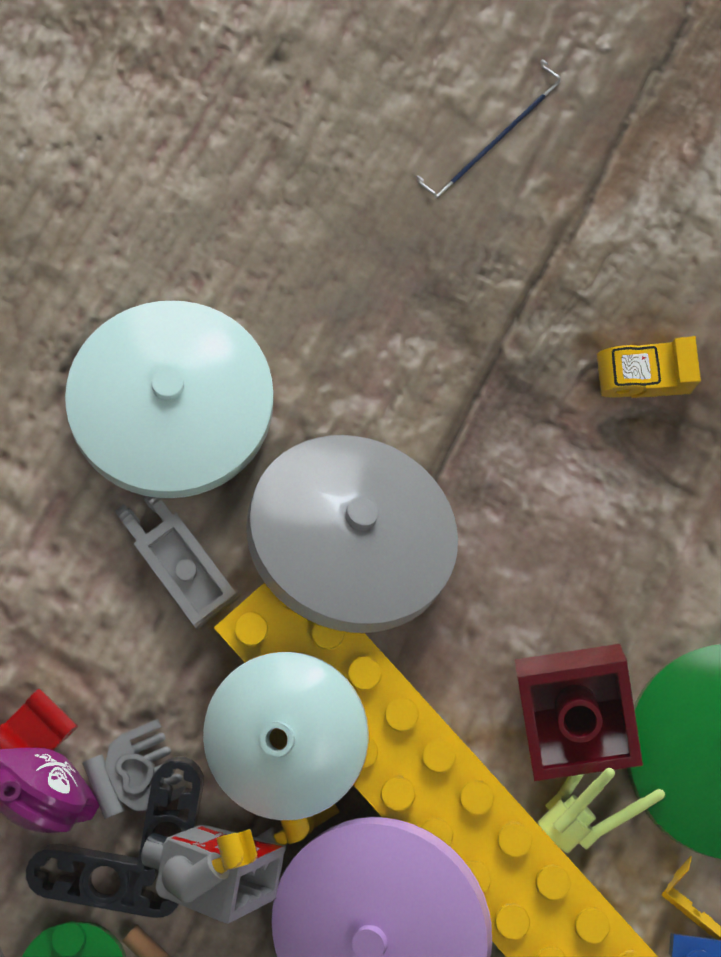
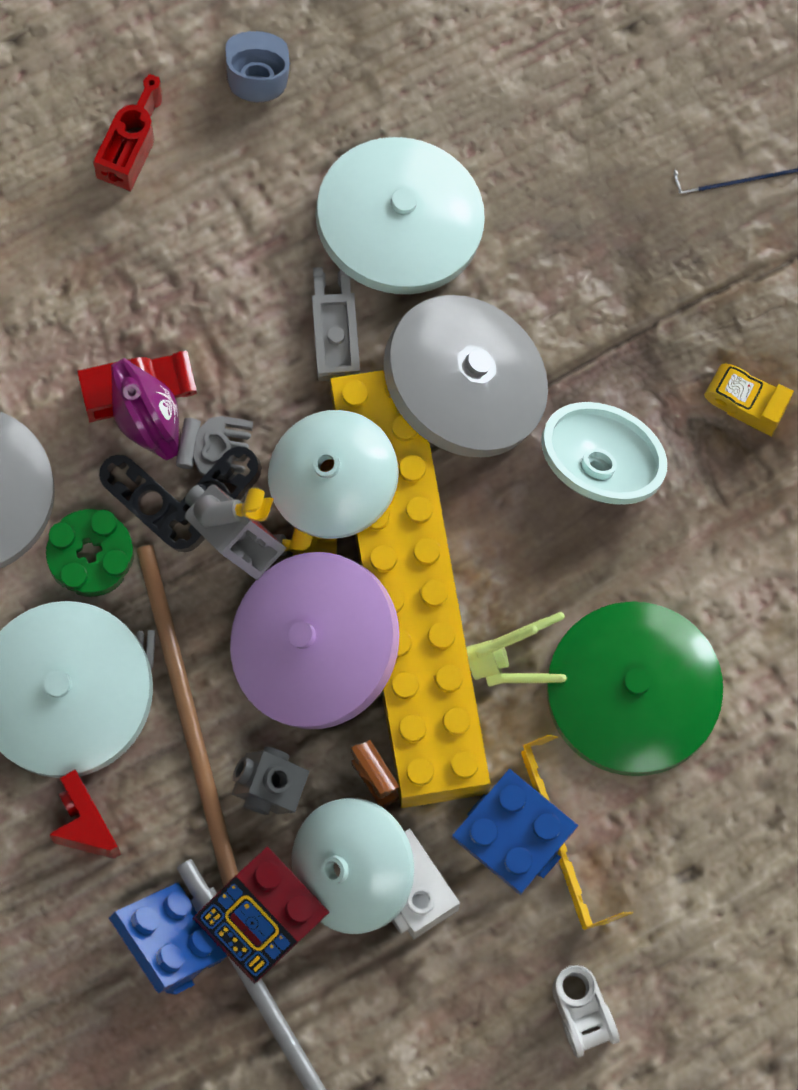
camera: 30 degrees right, 5 degrees down
dark red slope [515,644,643,781] -> none
none -> light aqua dish [541,402,667,505]

